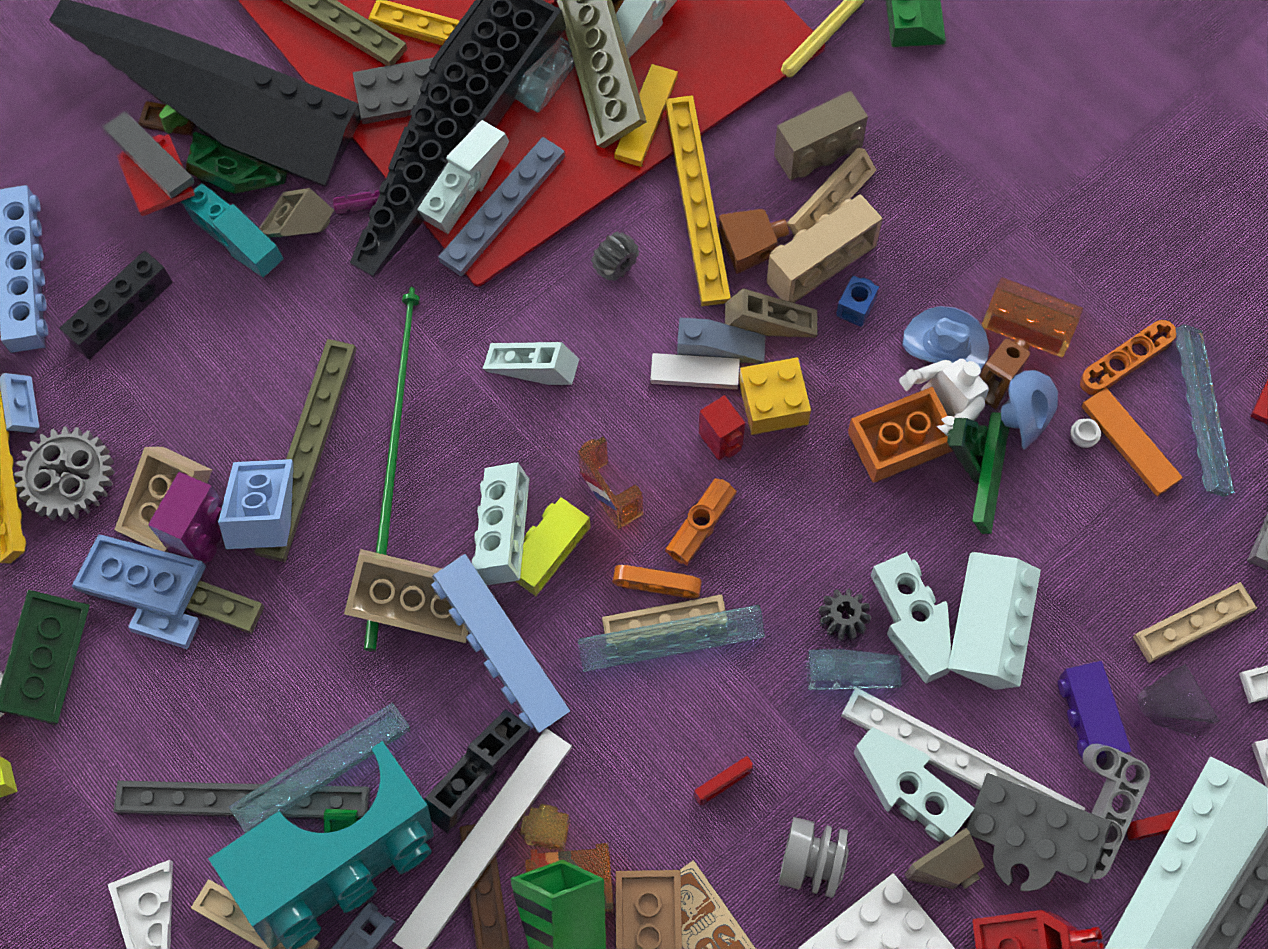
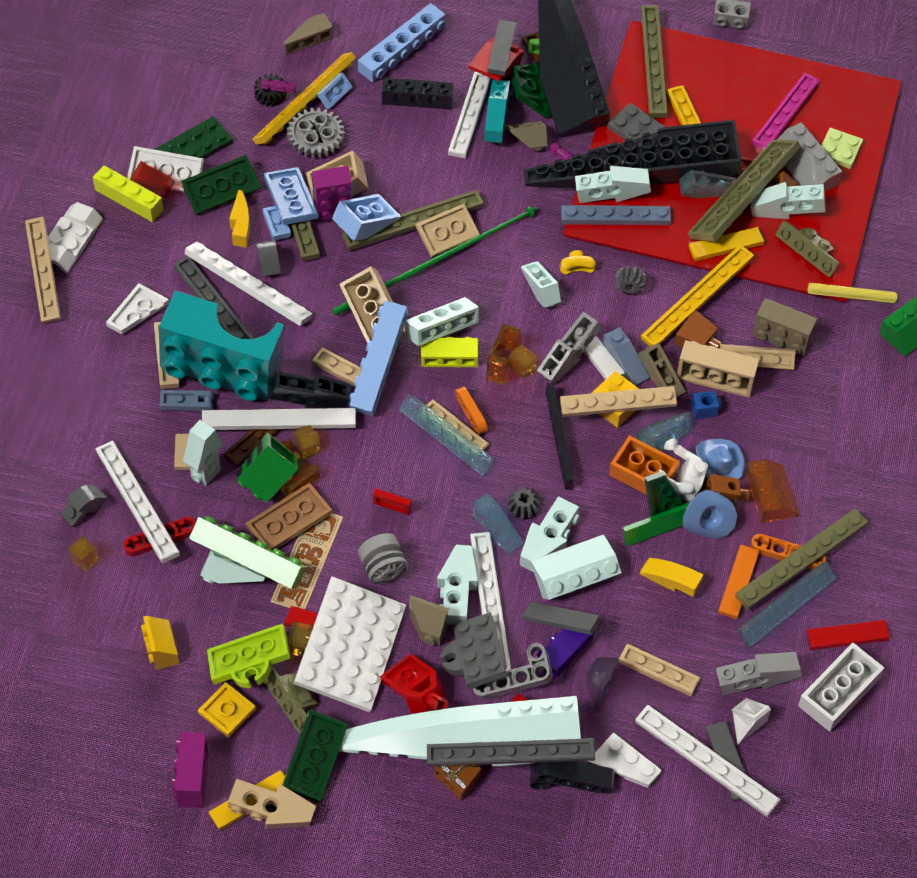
camera: 50 degrees right, 10 degrees down
clear light blue plate [228,702,411,833] -> none
orange piece [665,478,737,565] -> none
red brick [699,395,745,461] -> none
white plate [1070,419,1101,448] -> none
none -> white plate [184,242,312,326]
none -> yellow slope [229,190,250,248]
none -> dark grey brick [256,240,281,276]
none -> tan tile [312,347,386,387]
none -> tan tile [415,204,480,258]
none -> white tile [448,72,492,159]
none -> clear yellow brick [508,344,538,379]
none -> dark grey tile [522,602,601,635]
none -> light grey brick [537,311,602,385]
none -> black tile [546,382,573,490]
none -> yellow piece [560,250,596,274]
none -> tan plate [560,386,677,417]
none -> clear light blue slope [636,412,693,451]
none -> yellow slope [640,558,704,597]
none -> olive plate [735,508,868,610]
none -> olive bracket [776,221,839,277]

